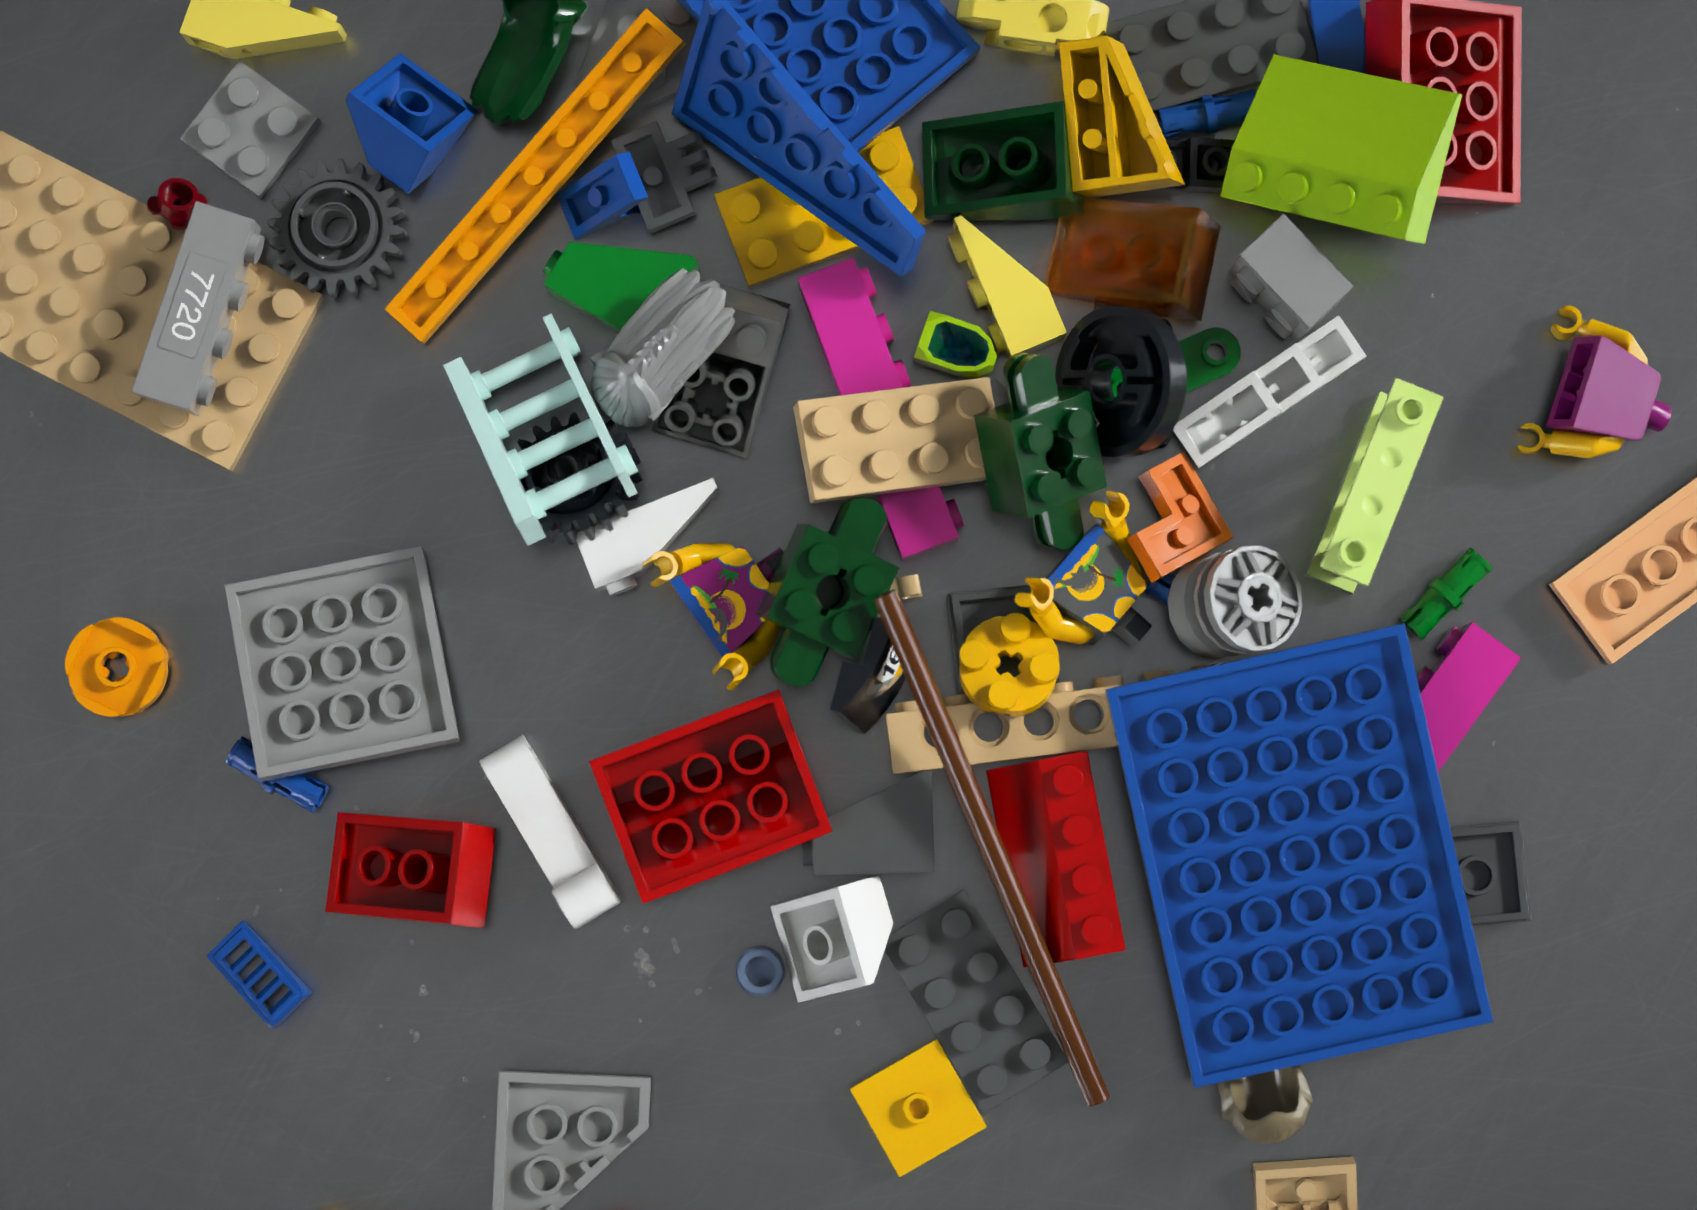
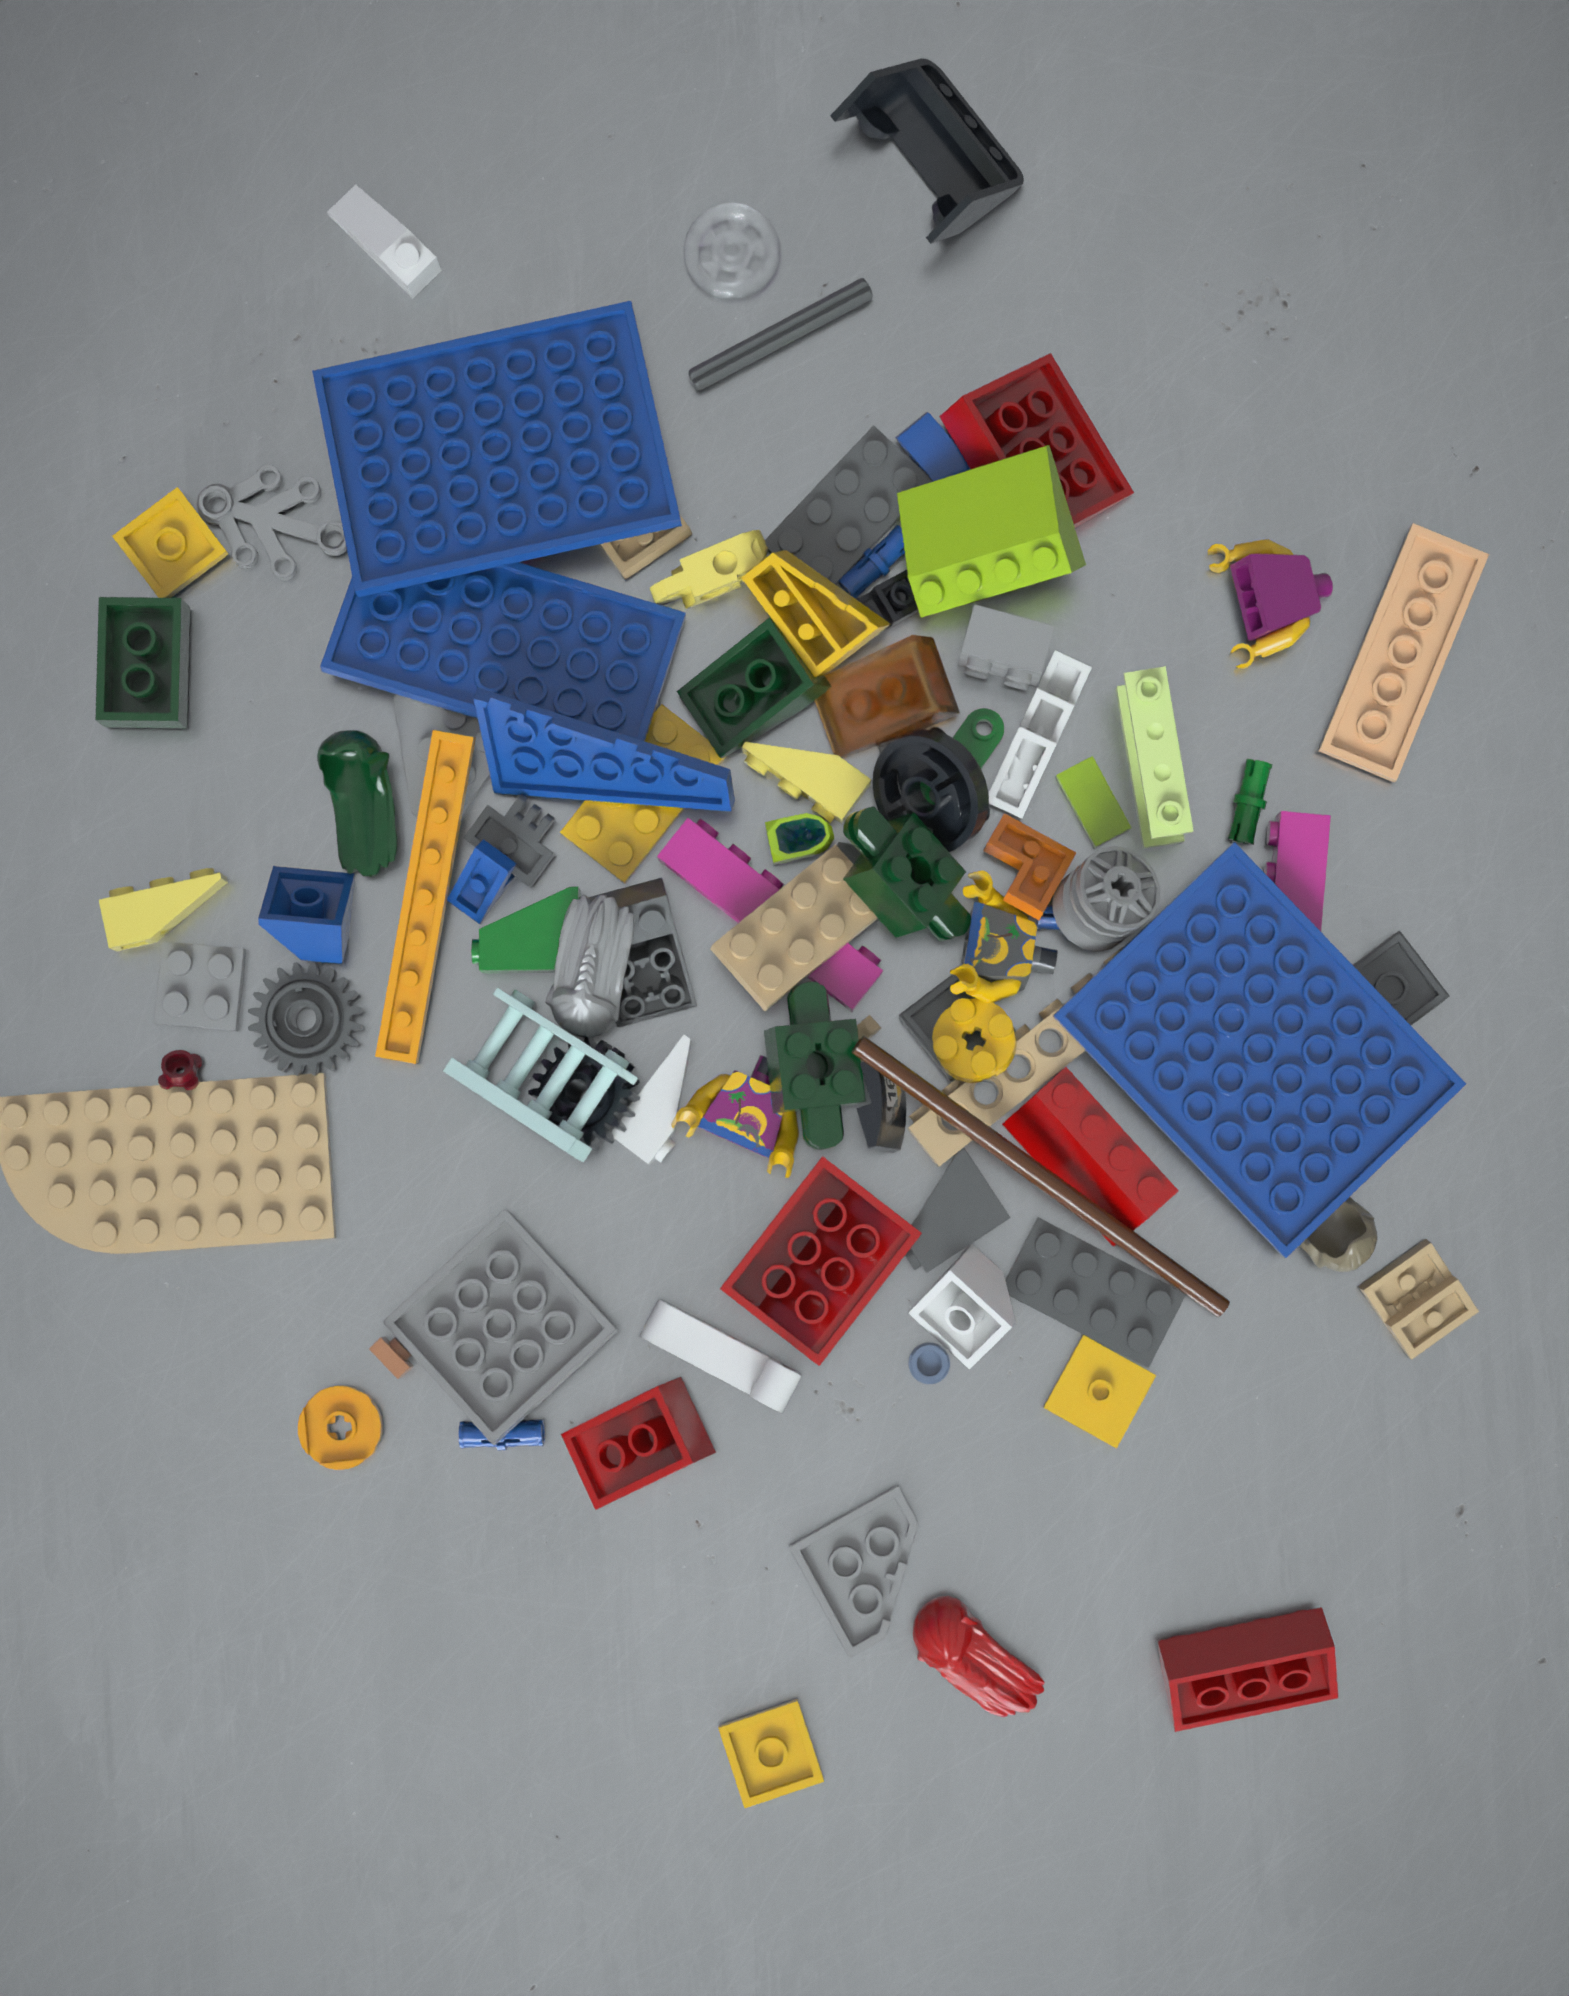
camera: 25 degrees left, 0 degrees up
light grey brick [132,201,265,416] -> none
blue slope [206,921,313,1029] -> none
none -> nougat plate [369,1336,414,1379]
none -> lime tile [1055,756,1132,849]

